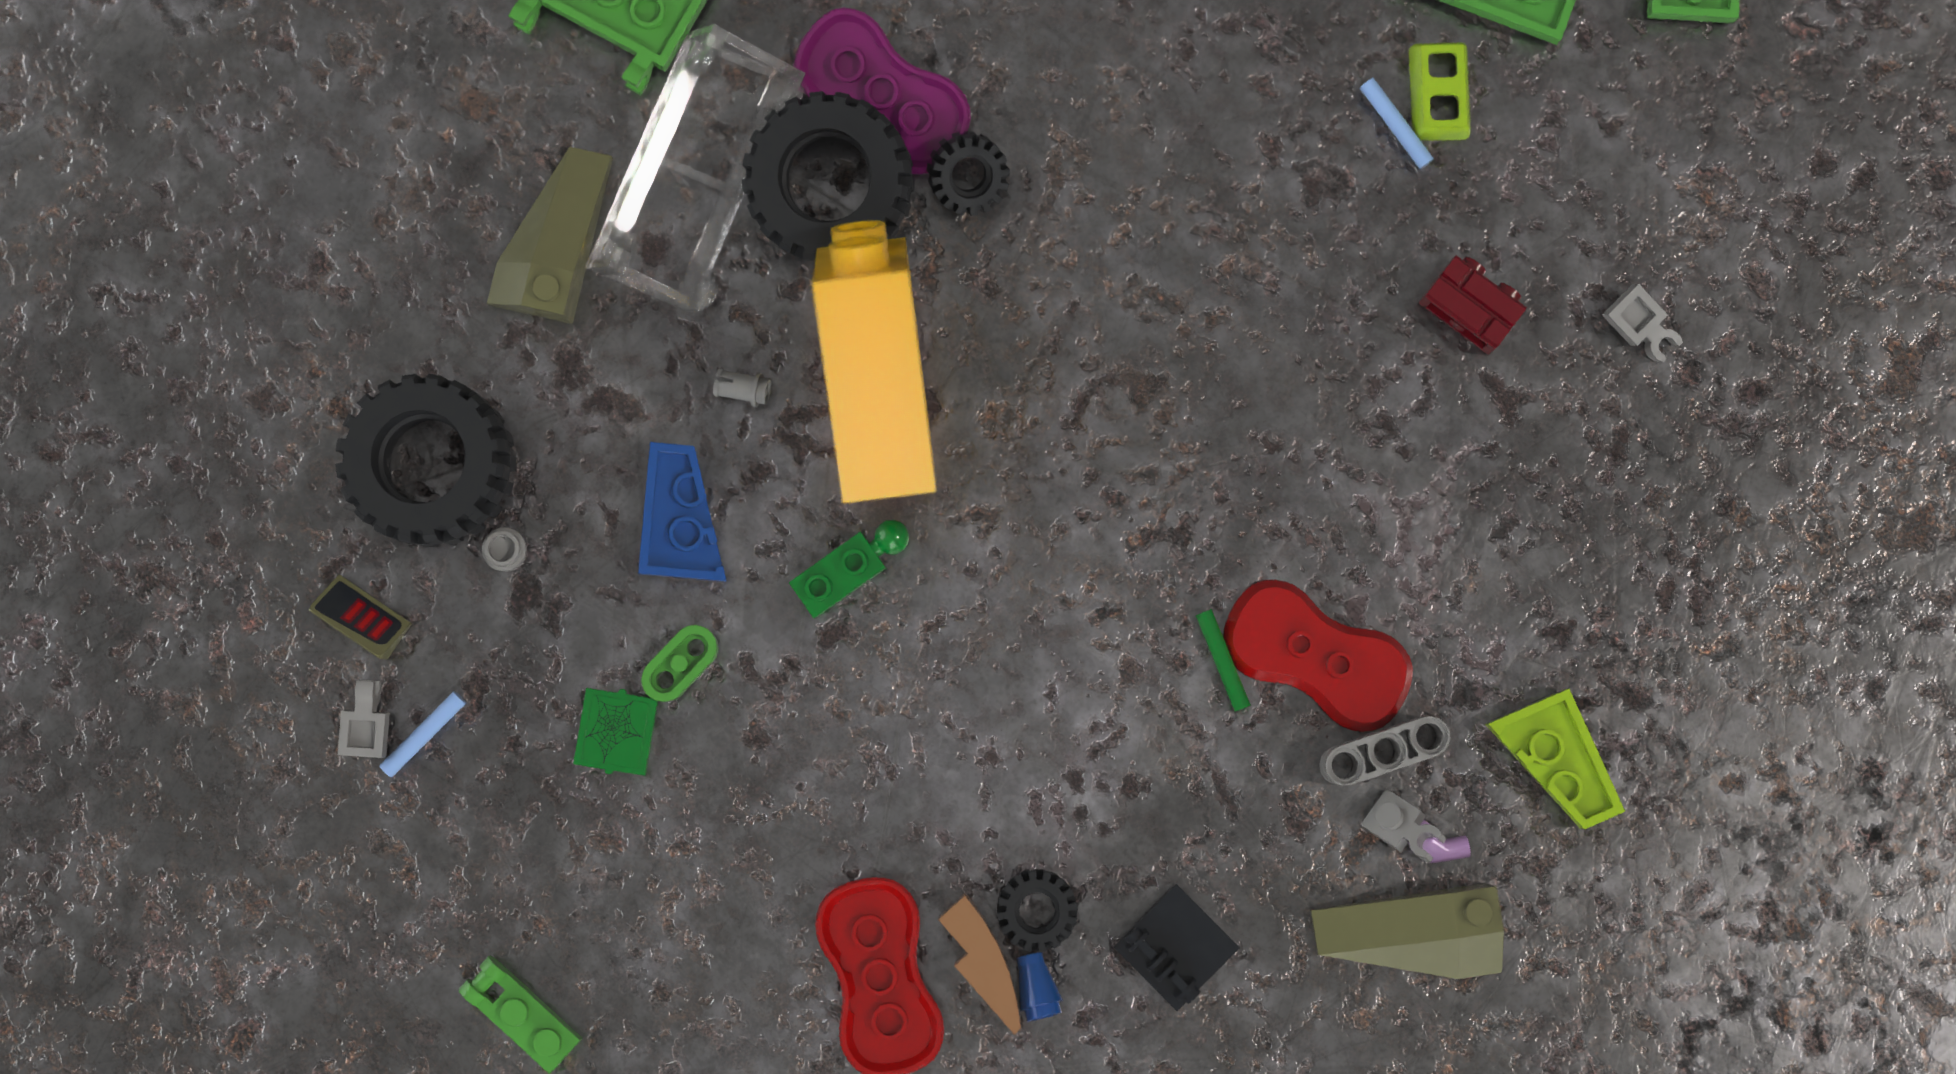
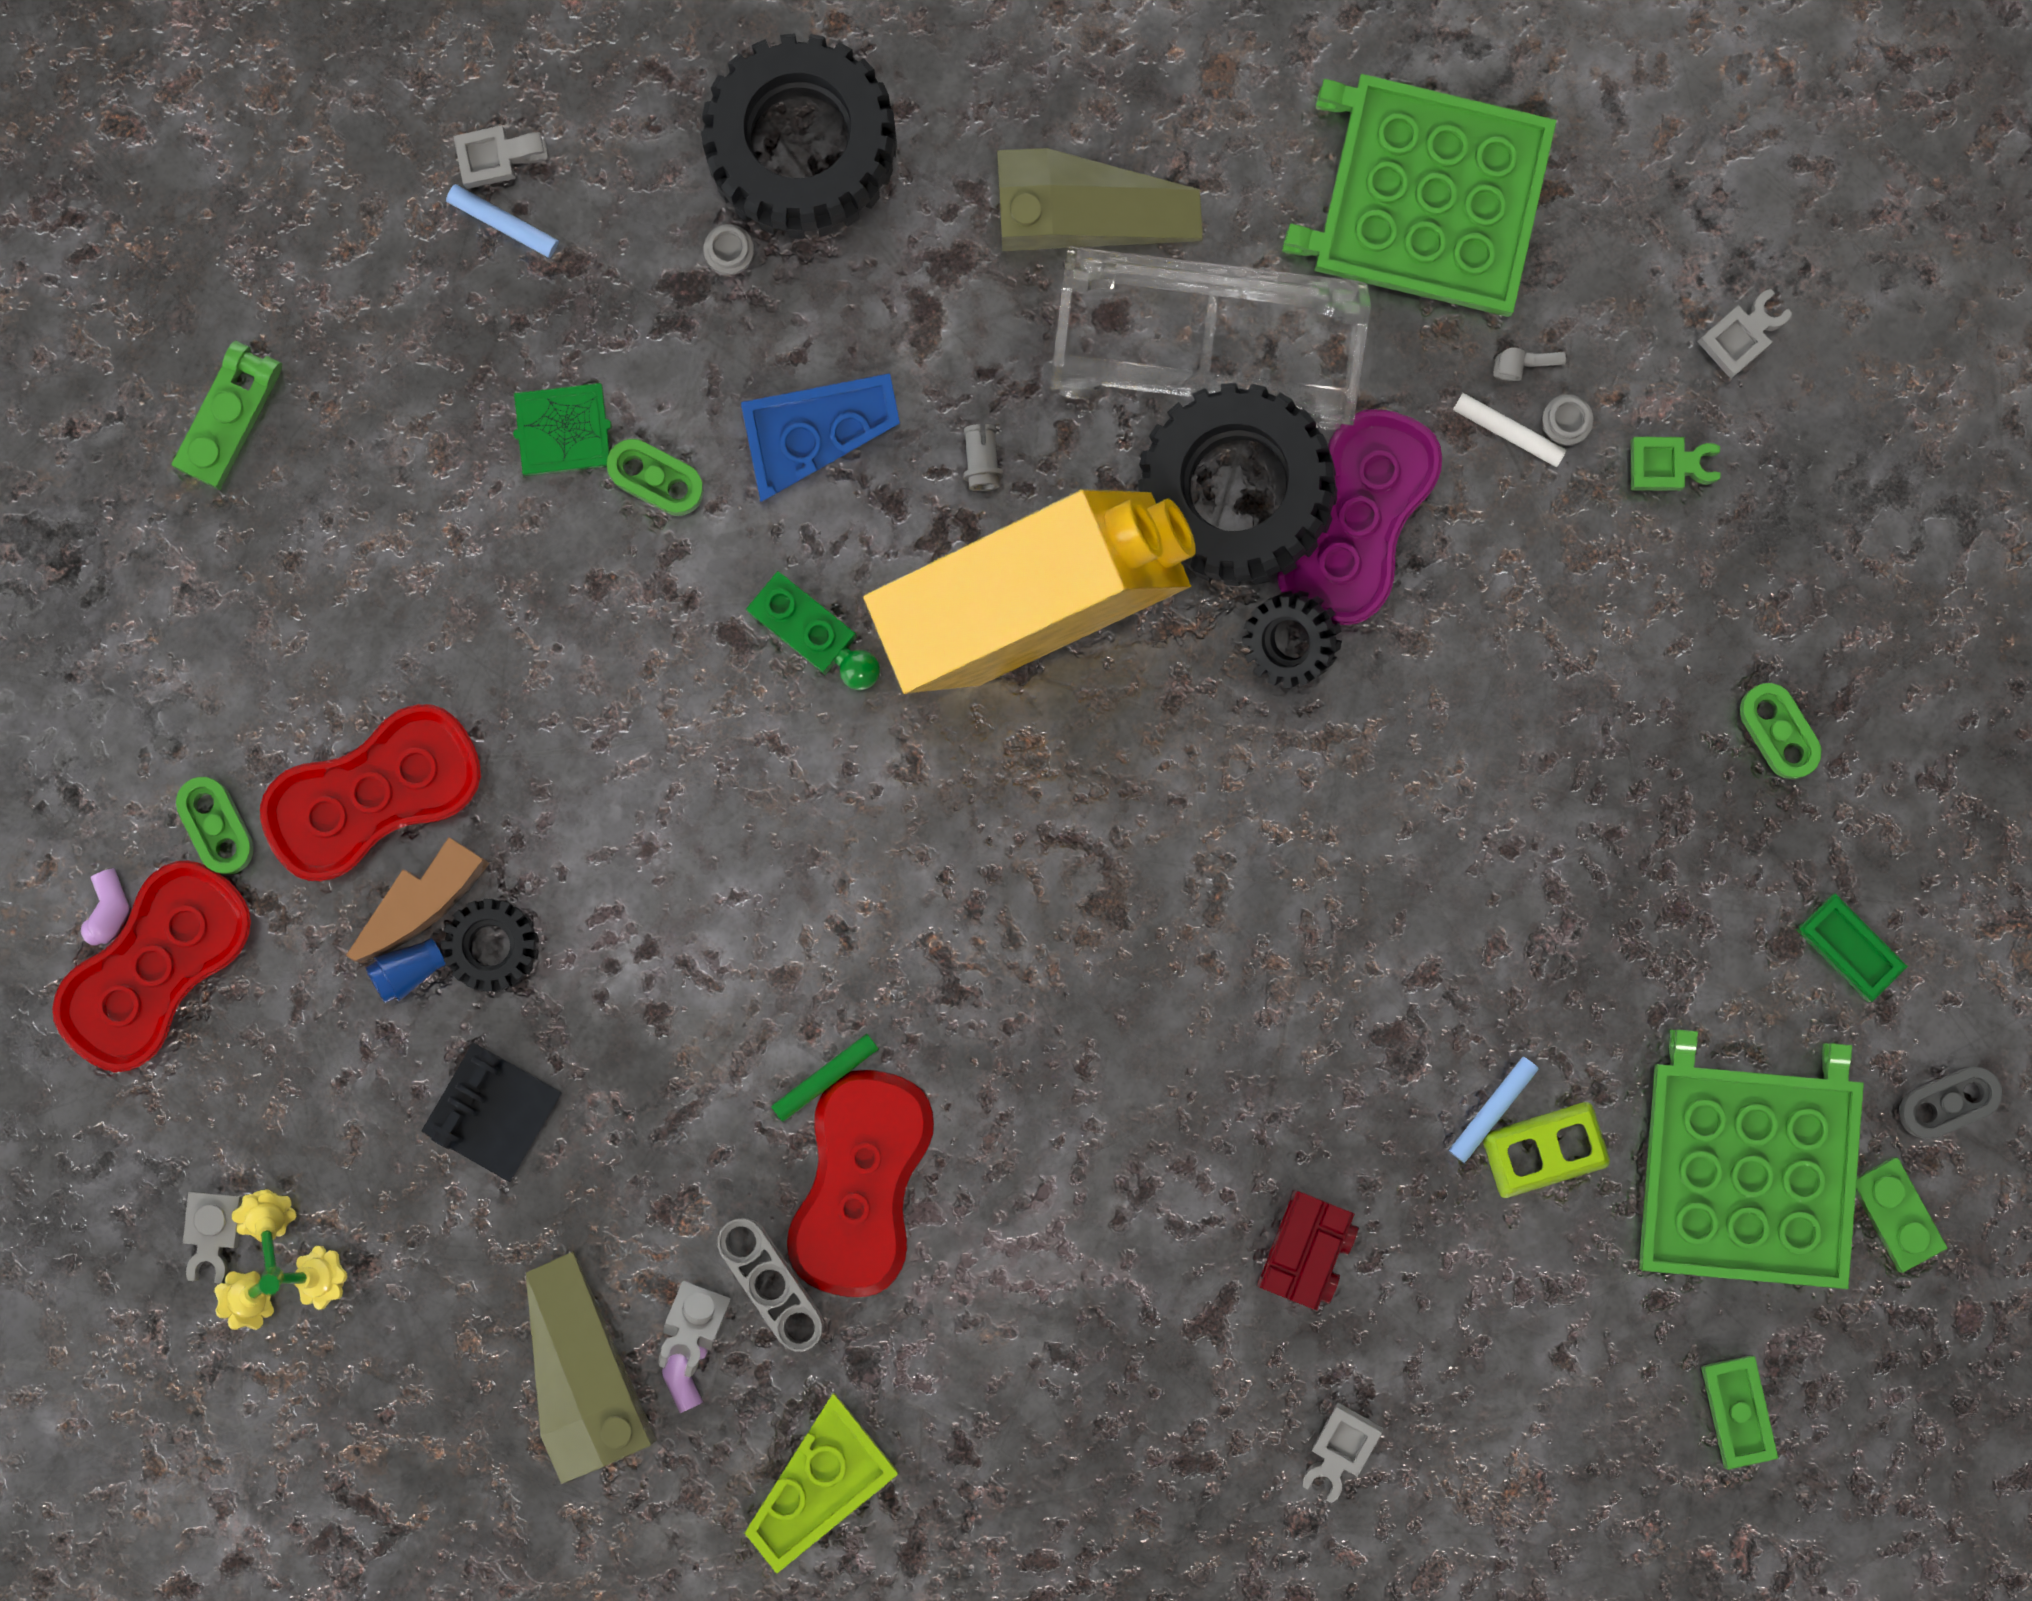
camera: 70 degrees right, 0 degrees up
slope [308,574,413,660] -> none

